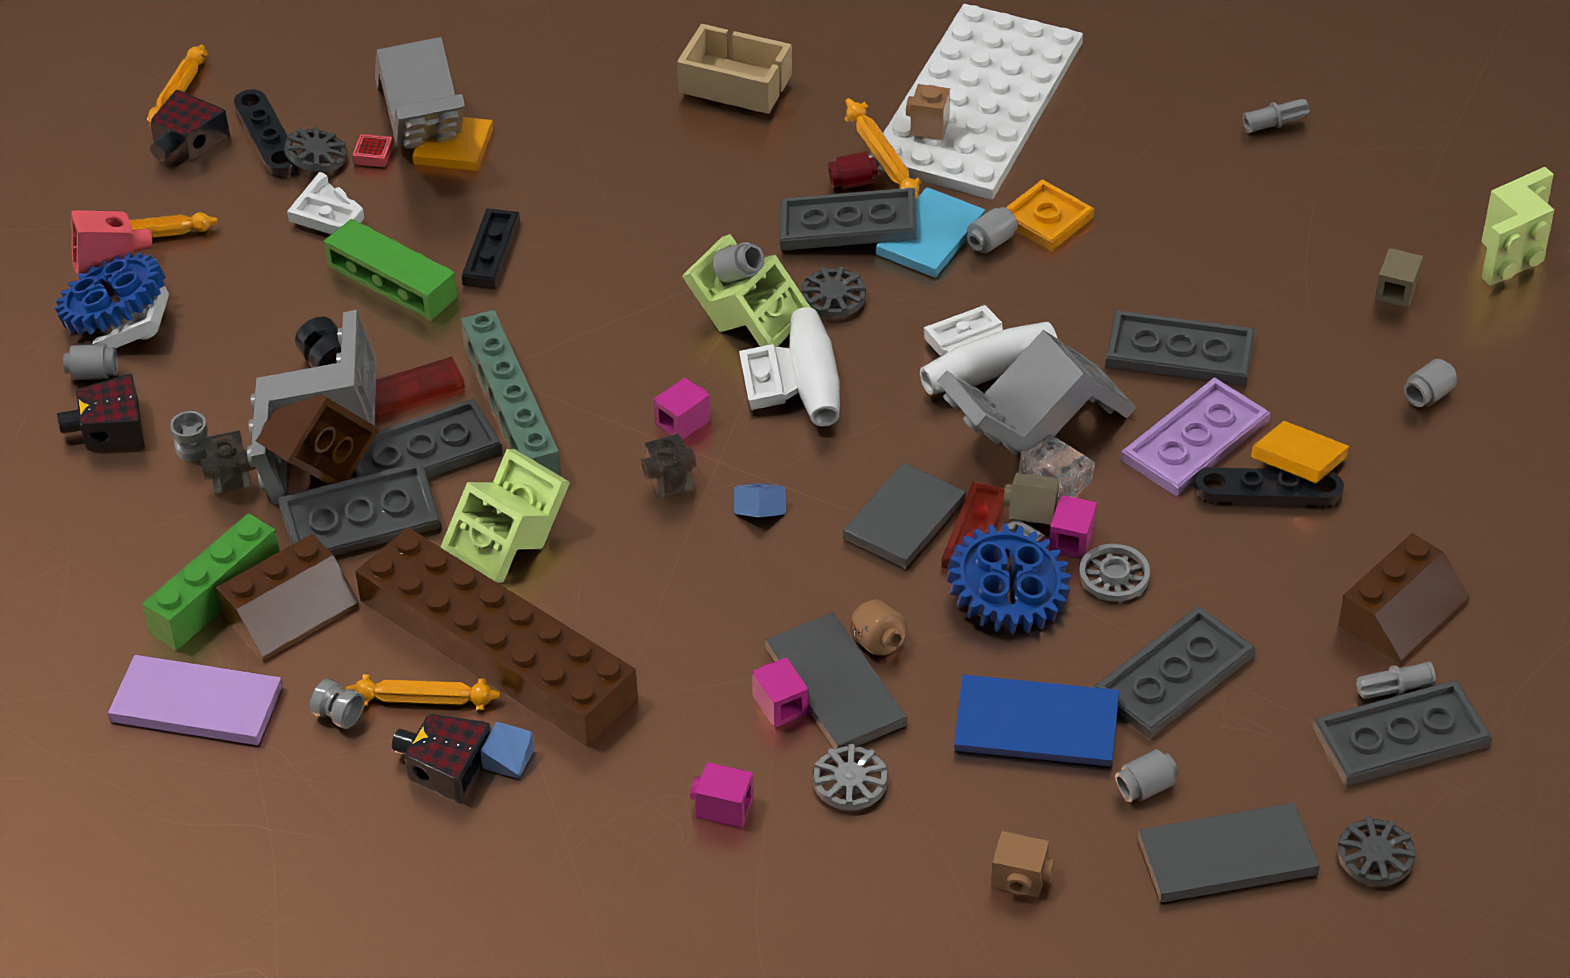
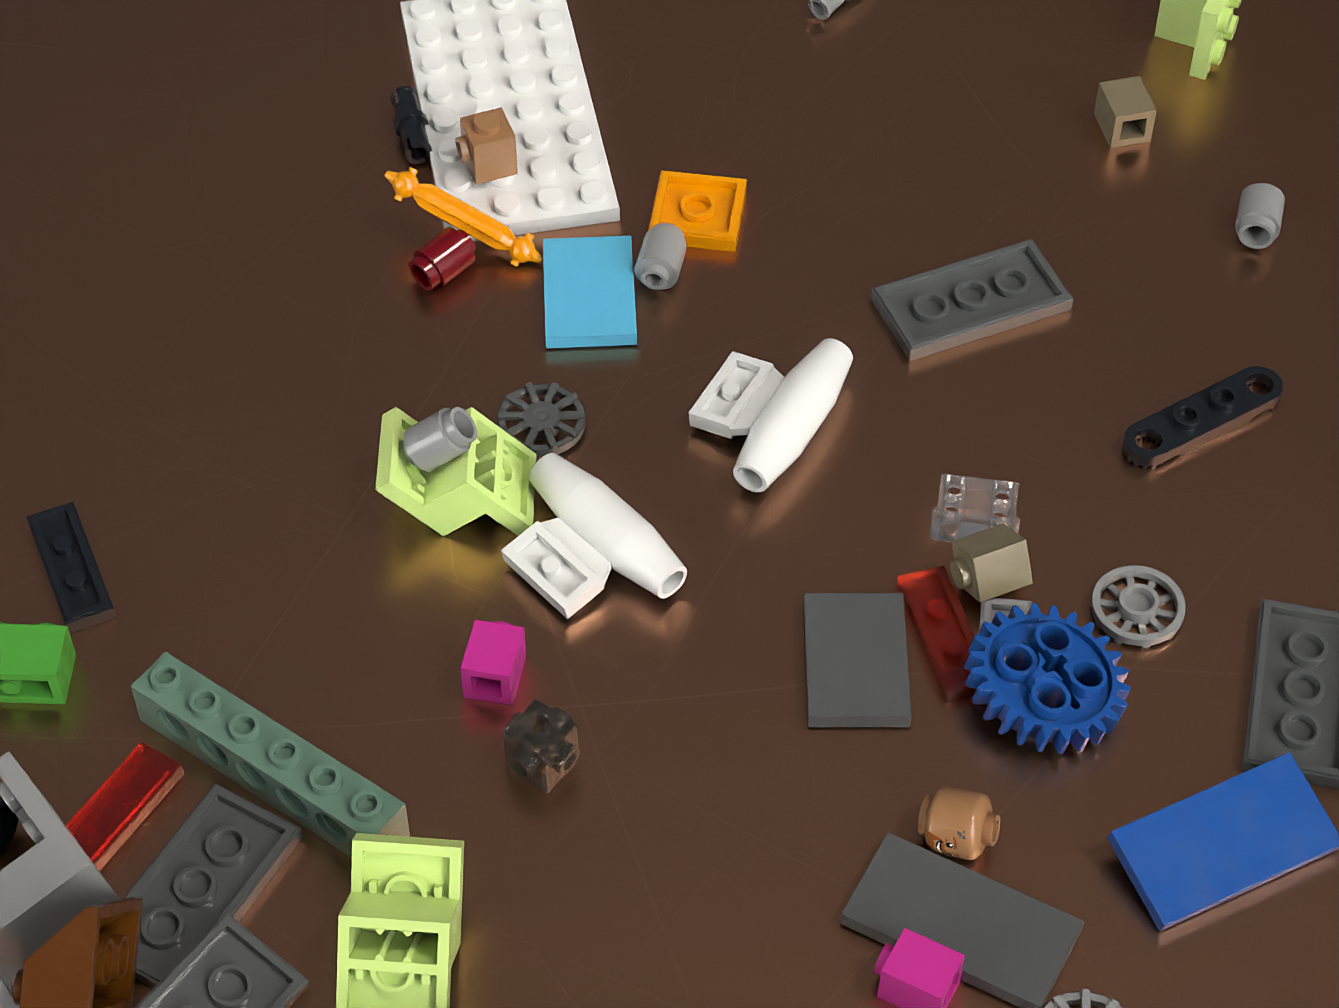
camera: 35 degrees left, 5 degrees up
tan piece [677,23,792,114] -> none
medium blue slope [734,483,786,517] -> none
dark grey tile [780,188,917,251] -> none
light grey bracket [937,330,1137,459] -> none
dark pink brick [1049,495,1097,559] -> none
lavender tile [1121,377,1270,497] -> none
light orange tile [1251,421,1349,483] -> none
none -> black pin [390,86,432,164]

